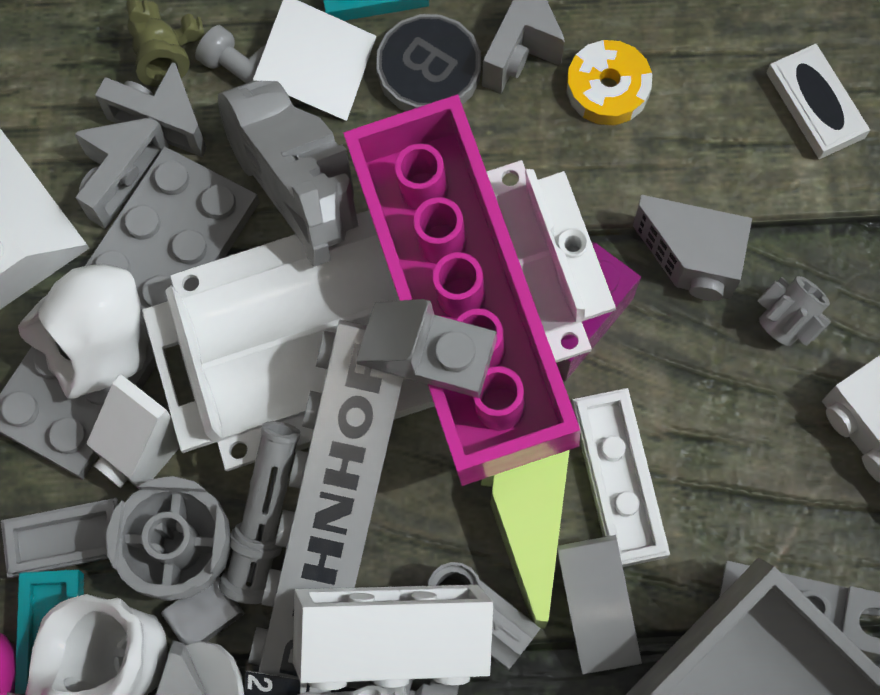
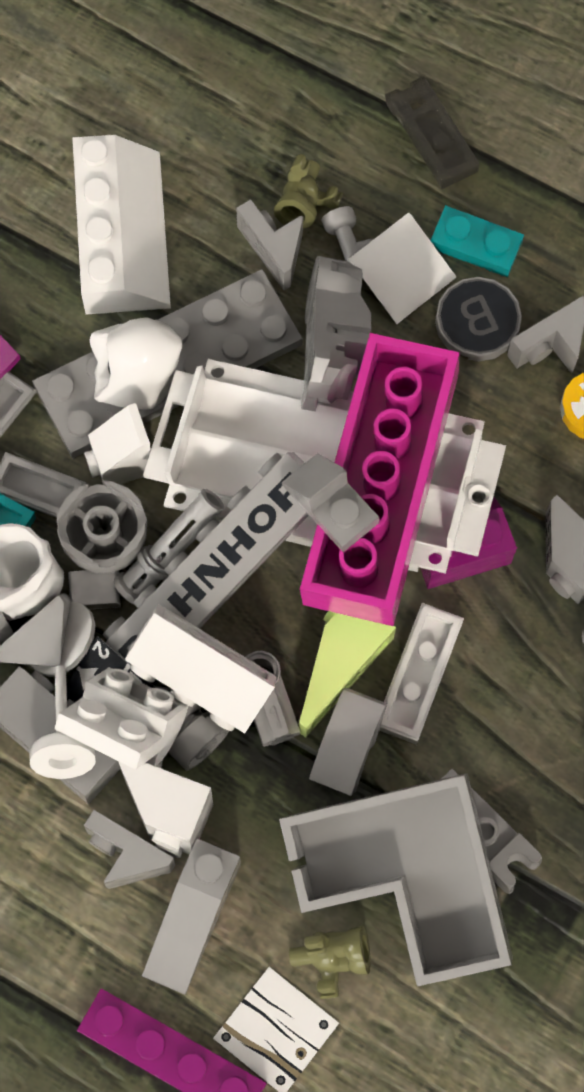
camera: 30 degrees right, 0 degrees up
light grey slope [75,117,169,229] -> none

